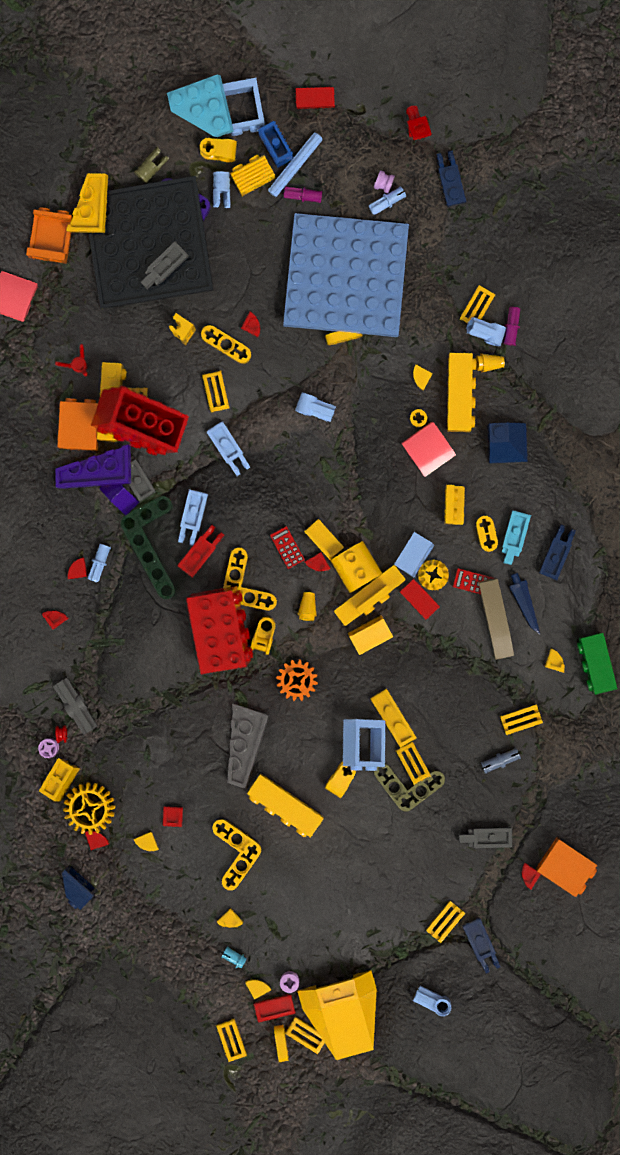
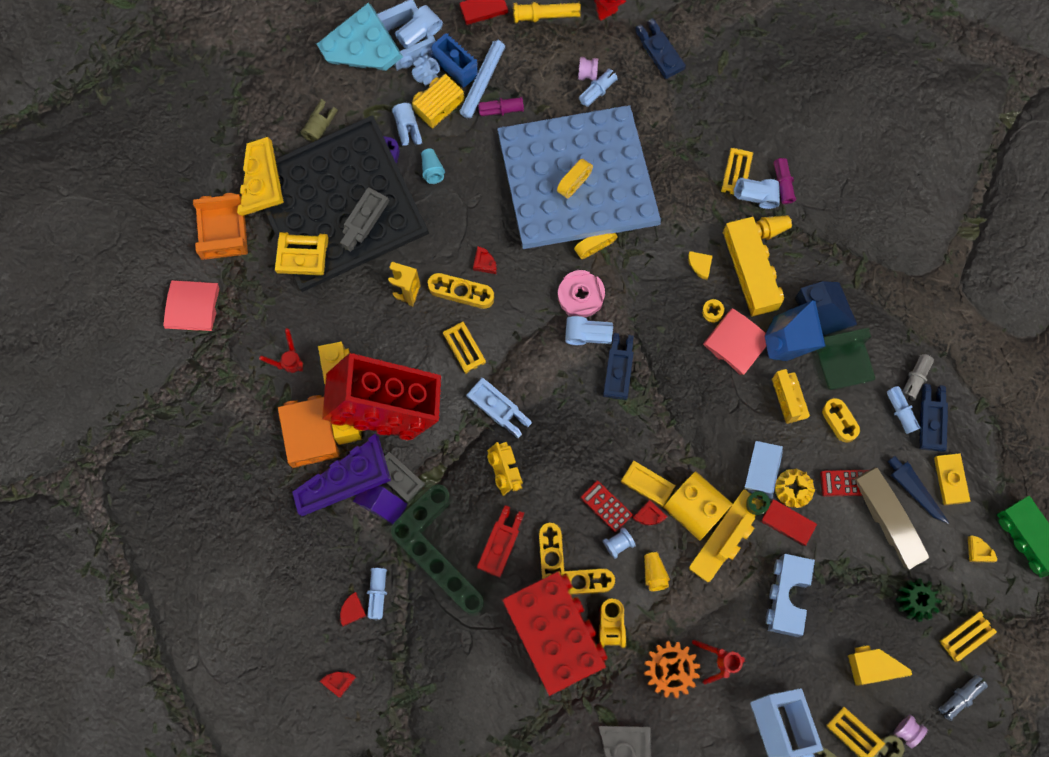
camera: 15 degrees left, 15 degrees down
light blue hinge [178,489,208,545] -> none
yellow piece [200,138,237,162] -> none
yellow hinge [348,615,393,655] -> none
yellow tile [370,688,416,748] -> none
medium azure hinge [502,510,531,565] -> none
none -> yellow plate [275,232,328,275]
none -> light blue piece [395,5,443,49]
none -> light blue gear [412,55,440,86]
none -> medium azure cone [421,149,445,184]
none -> yellow hinge [487,442,523,496]
none -> yellow pin [513,2,580,23]
none -> yellow beam [557,159,593,199]
none -> bright pink plate [558,270,605,317]
none -> light blue bush [602,527,635,559]
none -> dark blue hinge [603,333,634,400]
none -> red plant [692,640,745,684]
none -> dark green bush [746,492,770,515]
none -> blue slope [765,300,825,361]
none -> light blue arch [765,554,815,637]
none -> clear green bracket [817,328,875,390]
none -> yellow slope [848,645,912,686]
none -> light blue axle [887,386,921,434]
none -> lavender wheel [894,714,928,748]
none -> dark green gear [896,578,942,622]
none -> light grey axle [902,354,934,401]
none -> yellow plate [934,453,970,505]

